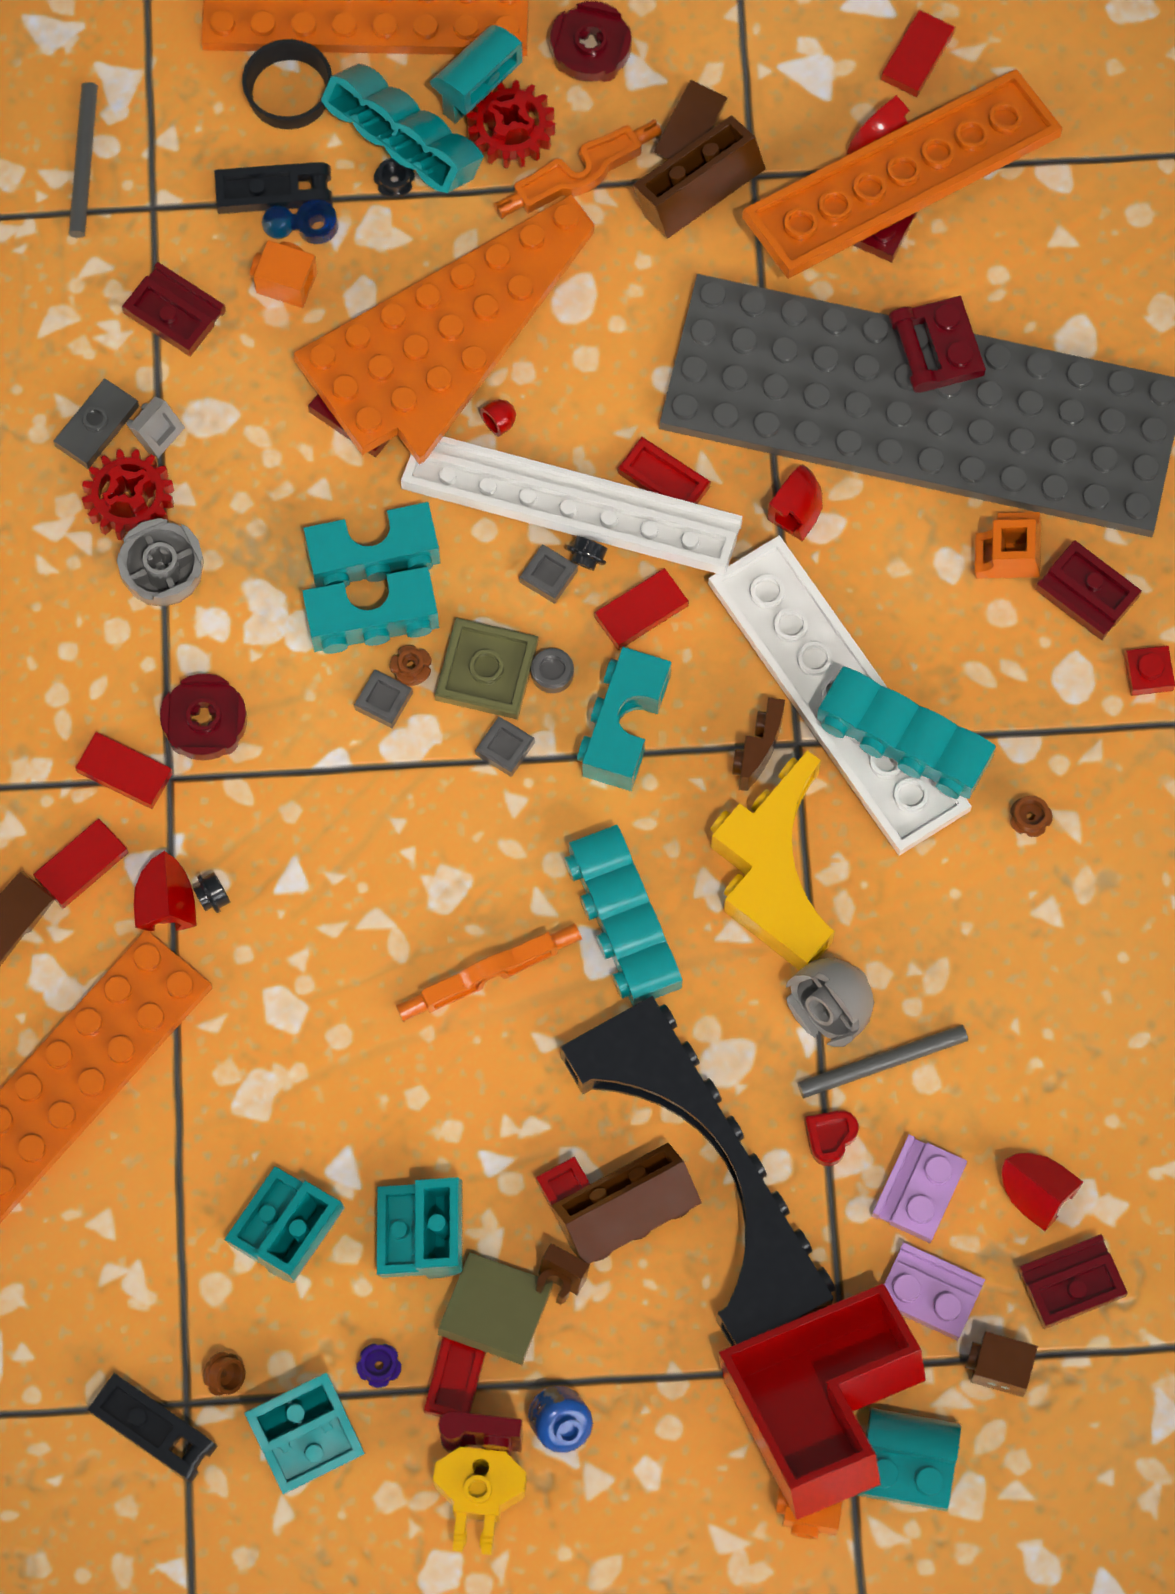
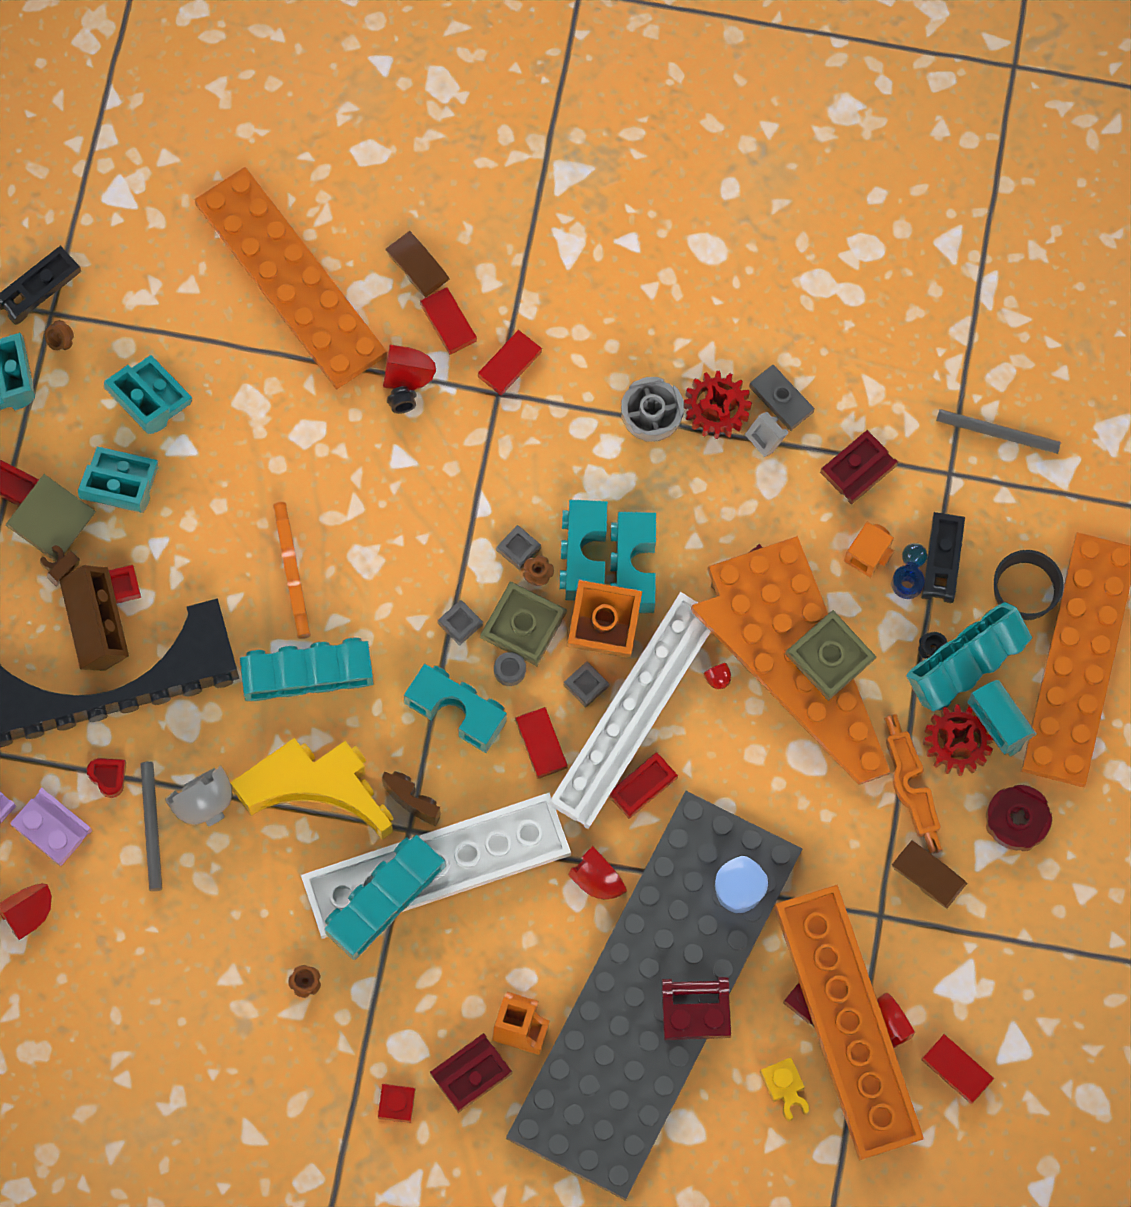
camera: 100 degrees right, 0 degrees up
dark red plate [160,674,247,760] -> none
dark purple plate [357,1344,401,1388] -> none
black plate [567,536,608,571] -> none
reddish brown brick [633,115,766,239] -> none
none -> orange slope [566,580,642,658]
none -> light blue hair [715,856,768,913]
none -> yellow plate [760,1057,809,1122]
none -> olive tile [785,610,877,701]

